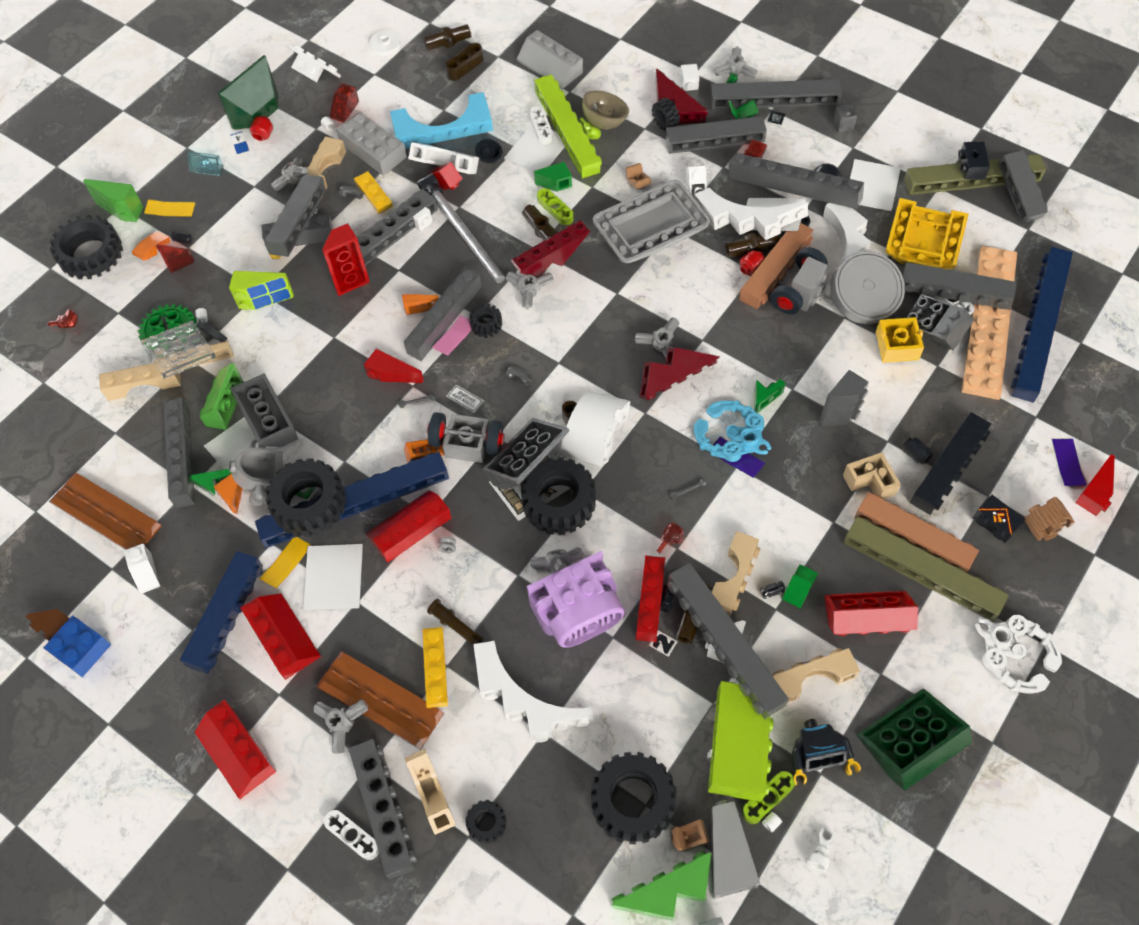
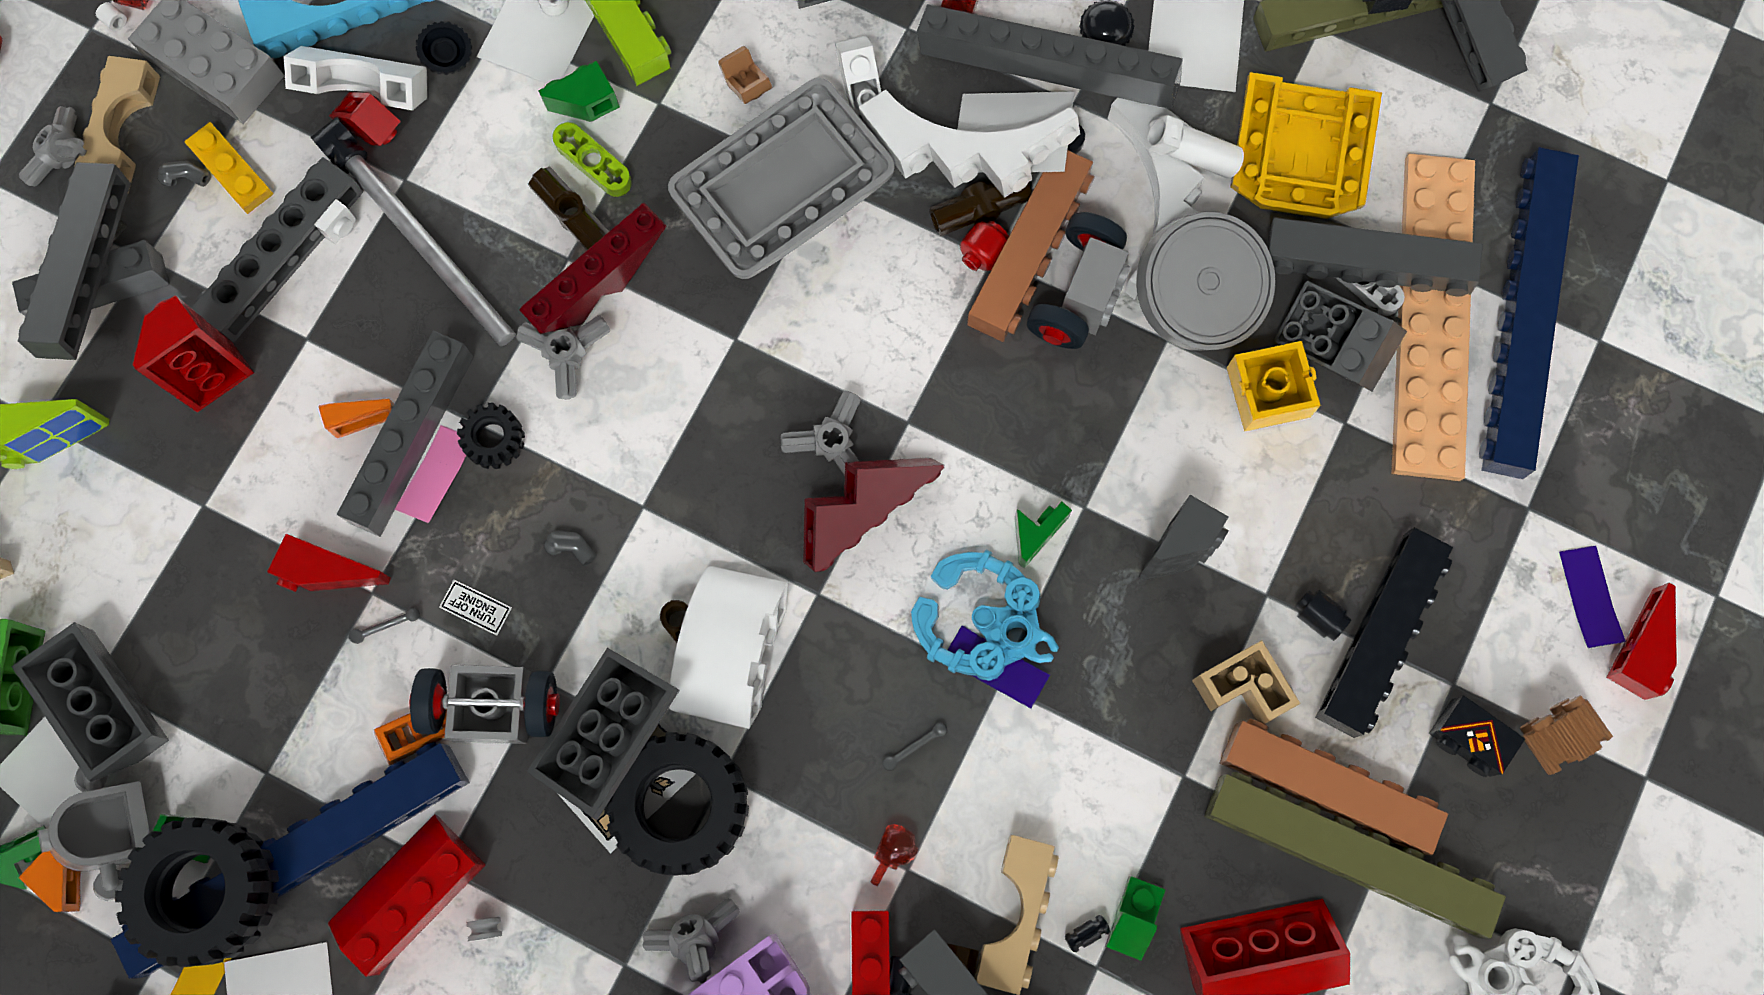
camera: 10 degrees left, 15 degrees up
none -> white piece [1146,115,1244,178]

